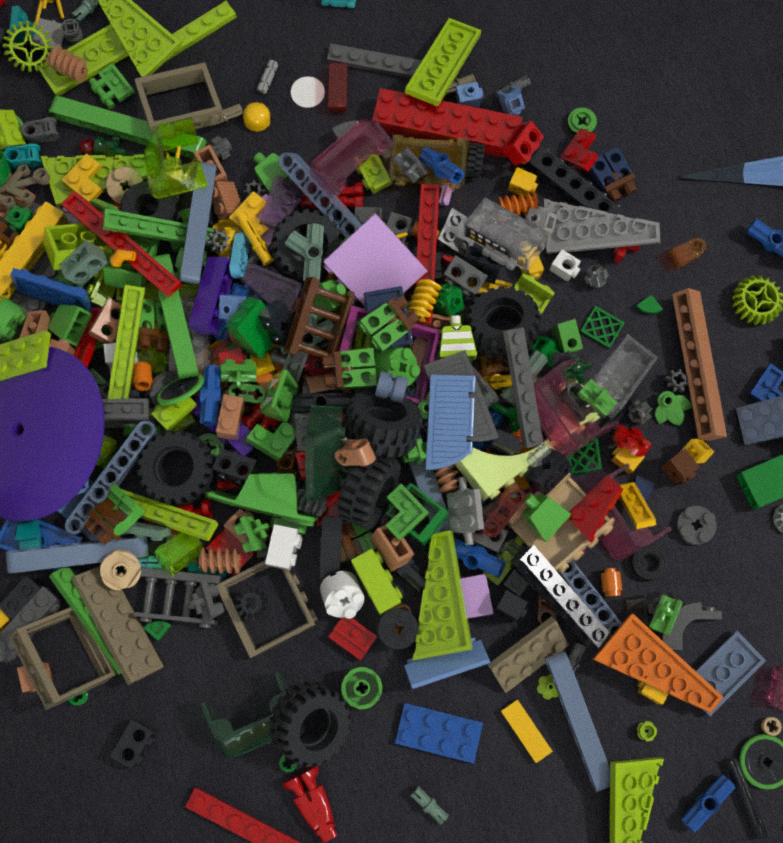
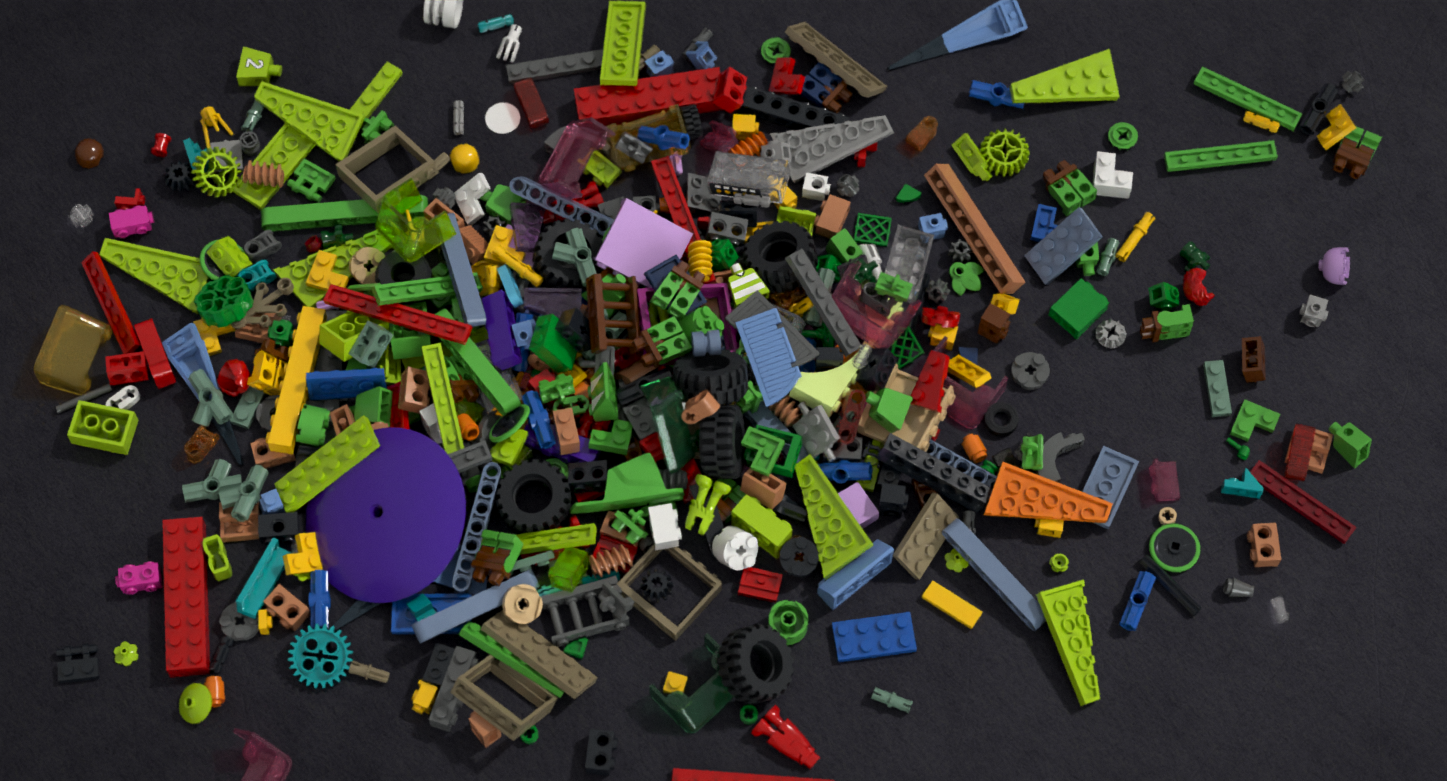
camera: 20 degrees left, 10 degrees down
light orange arm [110,249,136,268] -> none
dark grey gear [206,228,230,253] -> none
none -> bright green hips [361,111,394,144]
none -> white plate [454,173,491,225]
none -> white arm [496,24,522,63]
none -> yellow plate [663,671,688,697]
none -> lime piece [685,474,731,535]
none -> clear pink bracket [700,120,738,155]
none -> dark tan plate [785,22,887,98]
none -> nougat brick [814,194,851,239]
none -> white arm [858,244,882,283]
none -> medium blue brick [918,213,948,242]
none -> lime hinge [952,133,993,181]
none -> green bush [980,460,999,475]

